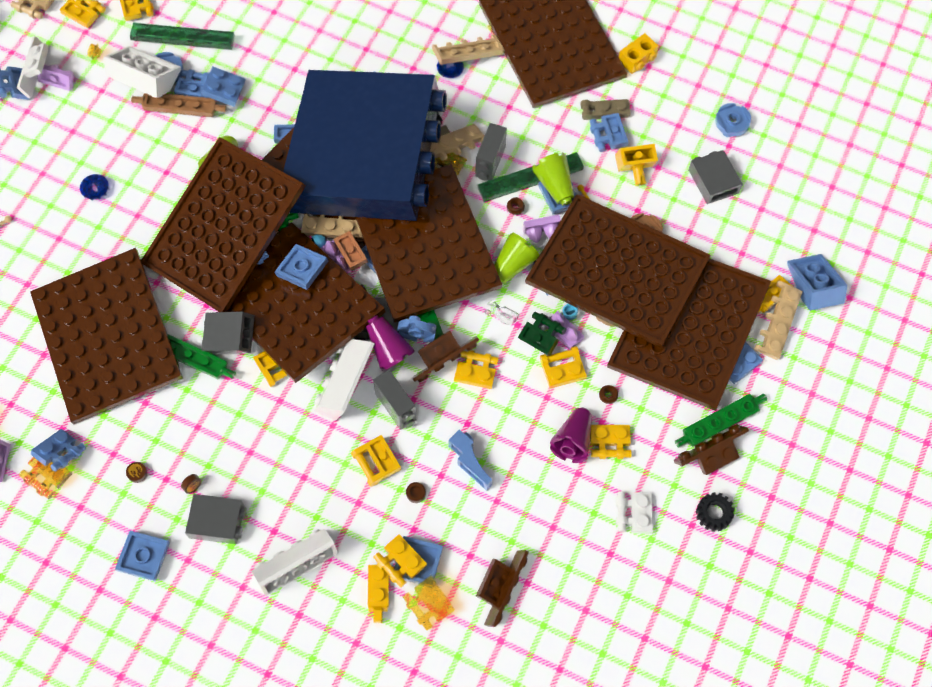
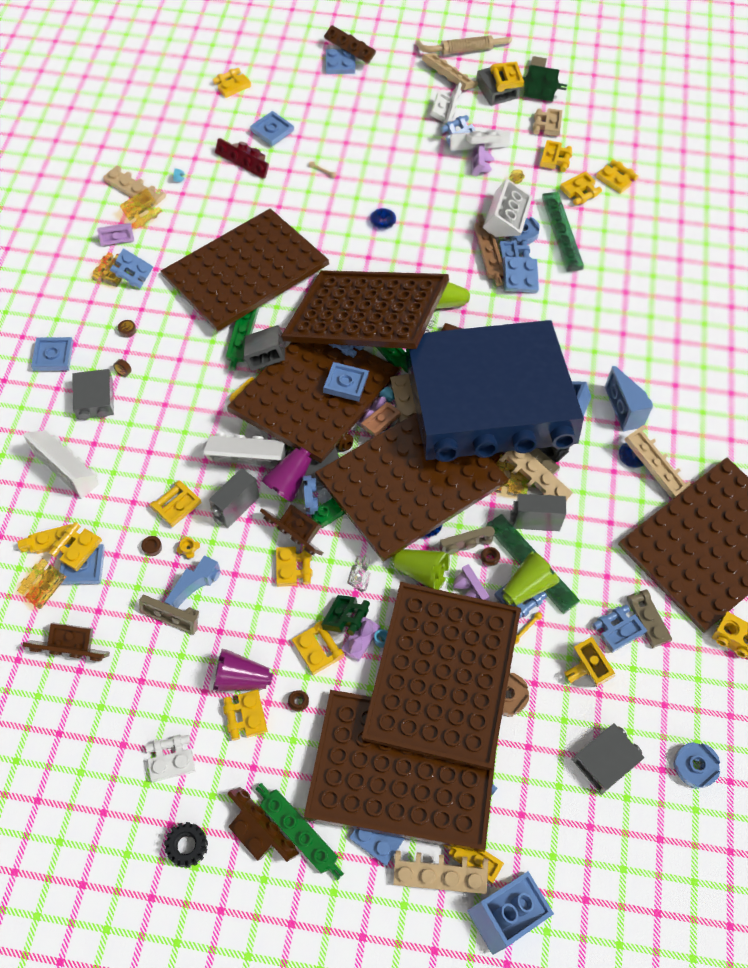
camera: 75 degrees right, 5 degrees down
none -> dark tan hinge [139,594,199,635]
none -> yellow plate [177,537,200,559]
none -> dark tan plate [439,526,495,555]
none -> medium blue slope [604,366,653,432]

